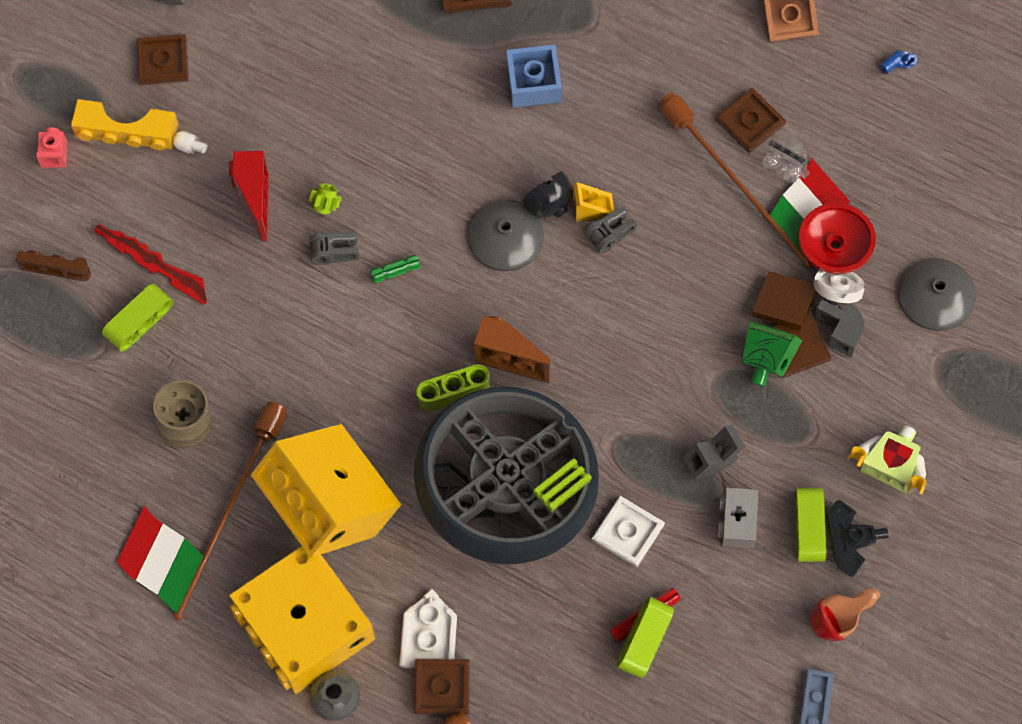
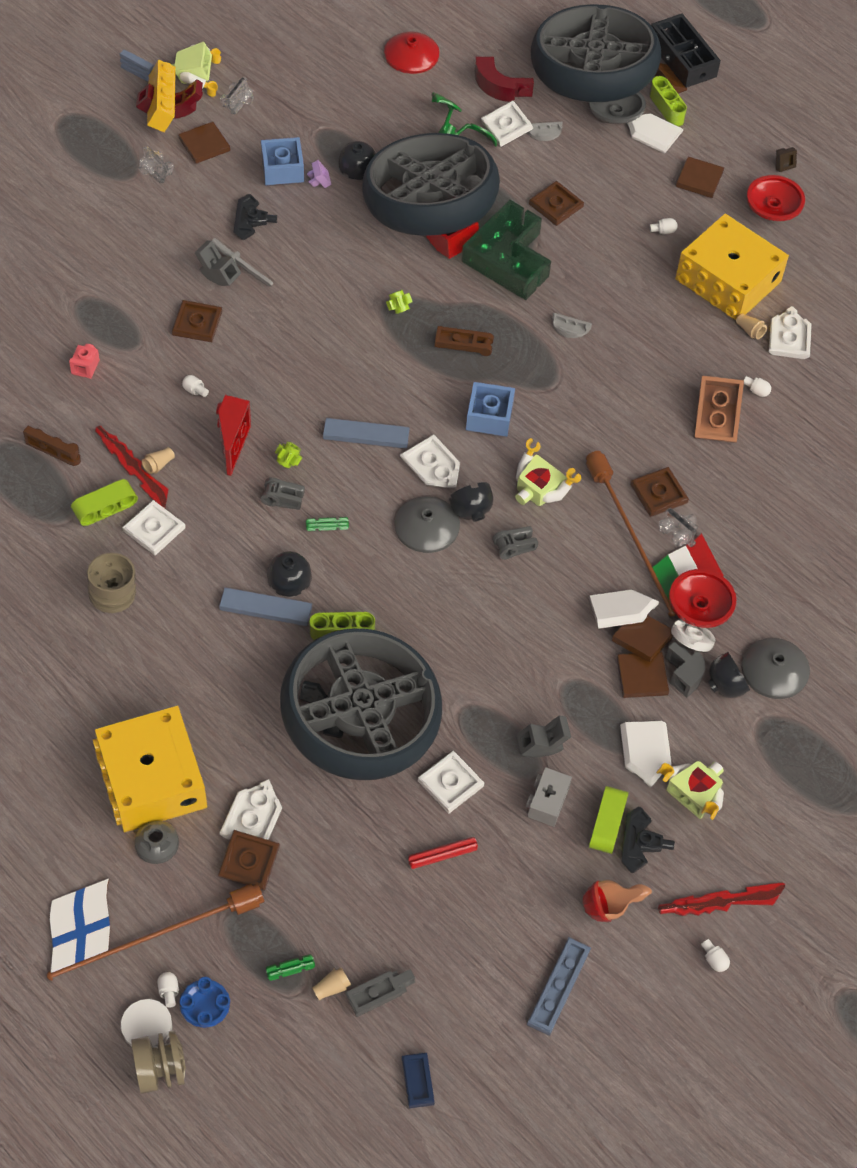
camera: 10 degrees right, 10 degrees down
yellow arch [71,99,178,151] -> none
flag [117,401,287,620] -> none
yellow gear [251,424,402,558] -> none
dark orange slope [474,316,551,383] -> none
lime tile [533,458,592,512] -> none
yellow slope [573,182,614,222] -> none
lime beam [616,596,674,679] -> none
green torso [742,321,802,387] -> none
blue arm [879,51,917,74] -> none
none -> white tile [123,500,185,555]
none -> tan cone [142,447,175,474]
none -> sand blue tile [219,588,312,626]
none -> black cylinder [267,551,312,597]
none -> sand blue tile [323,418,410,449]
none -> white tile [400,435,460,489]
none -> torso [515,438,581,506]
none -> white tile [589,590,659,629]
none -> white tile [620,721,672,787]
none -> red sword [658,882,785,916]
none -> white cylinder [701,939,730,972]
none -> black cylinder [708,652,750,698]

